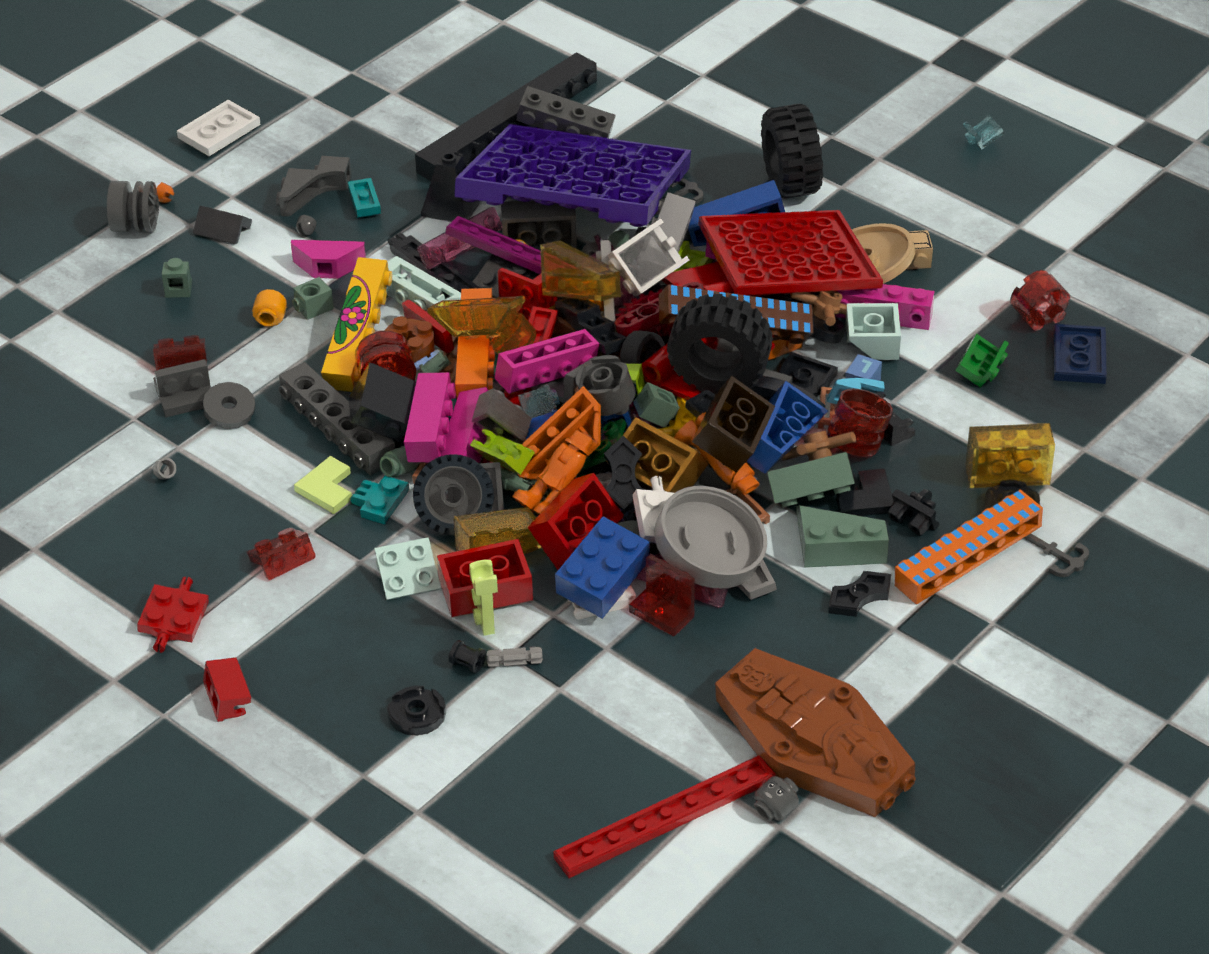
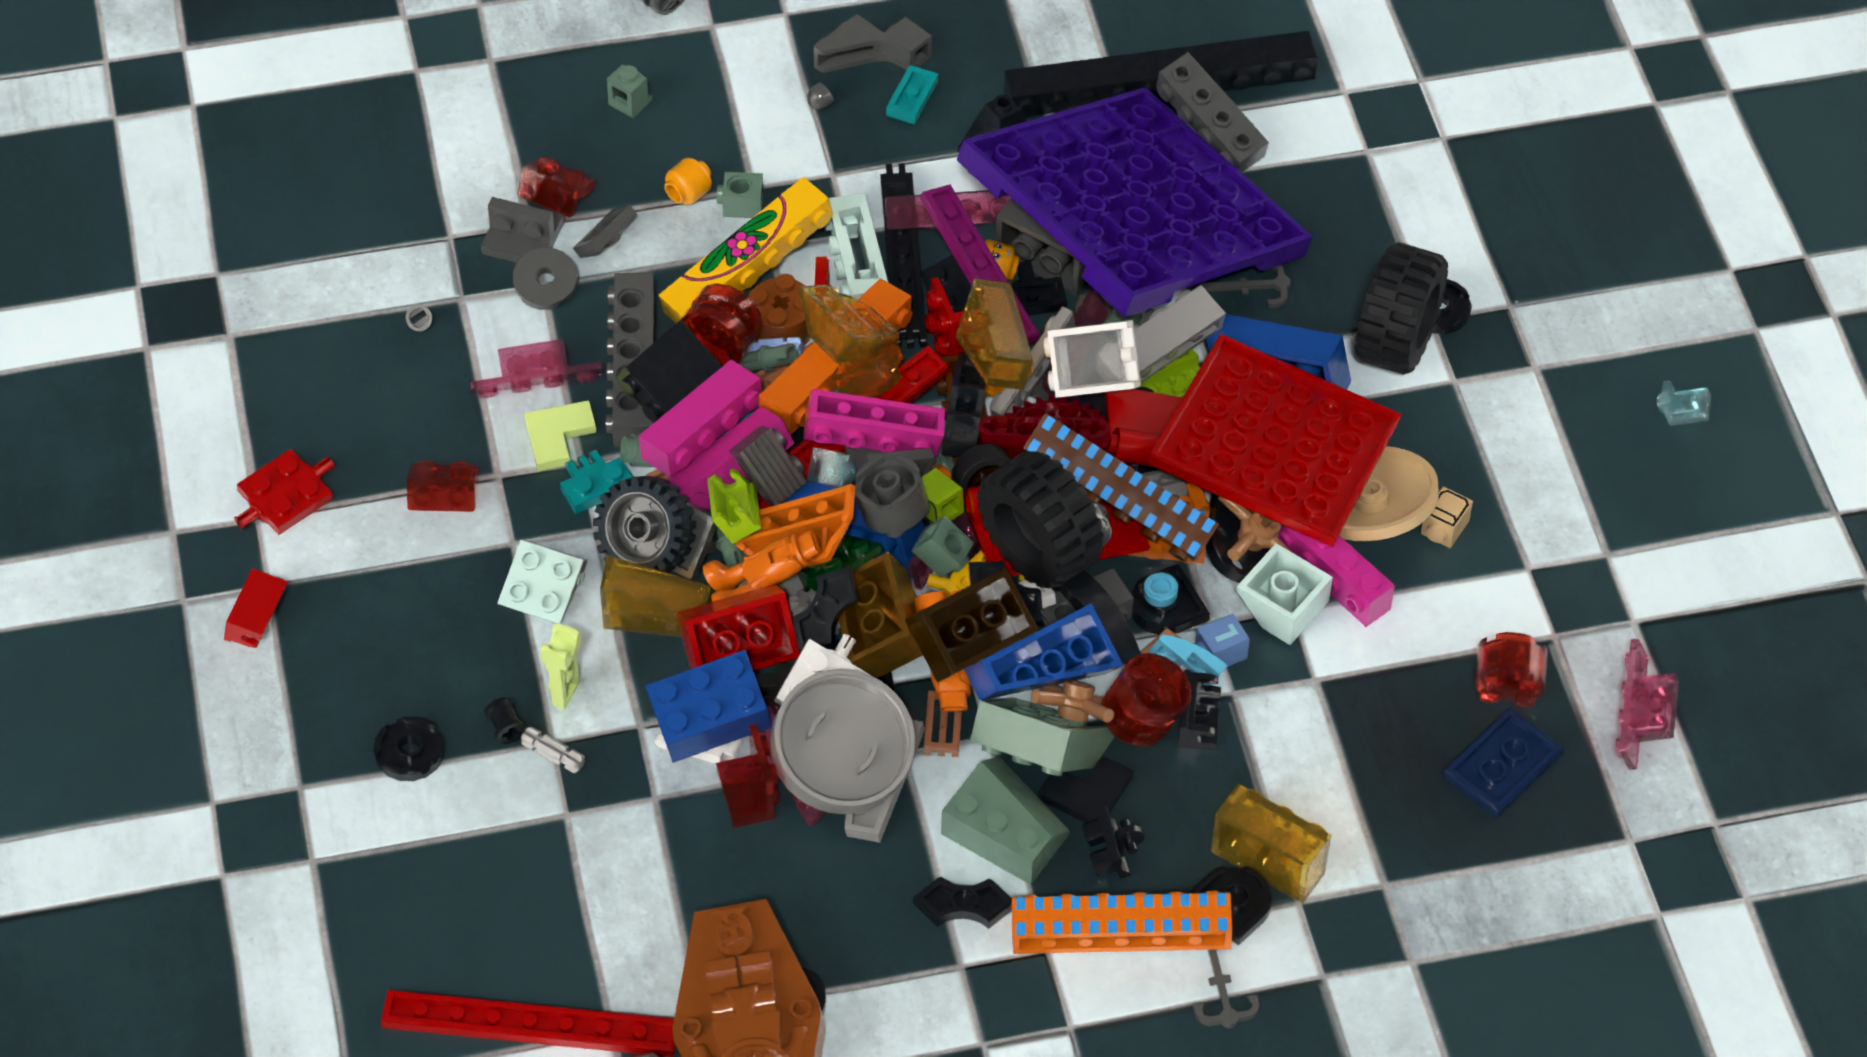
camera: 35 degrees right, 10 degrees up
black panel [193,206,252,244] -> none
dark pink slope [291,240,366,279] -> none
red brick [437,539,533,617] -> none
green bracket [955,334,1009,388] -> none
none -> clear pink bracket [470,339,603,398]
none -> dark grey plate [573,204,637,258]
none -> medium azure tile [1143,572,1178,607]
none -> clear pink bracket [1616,639,1679,770]

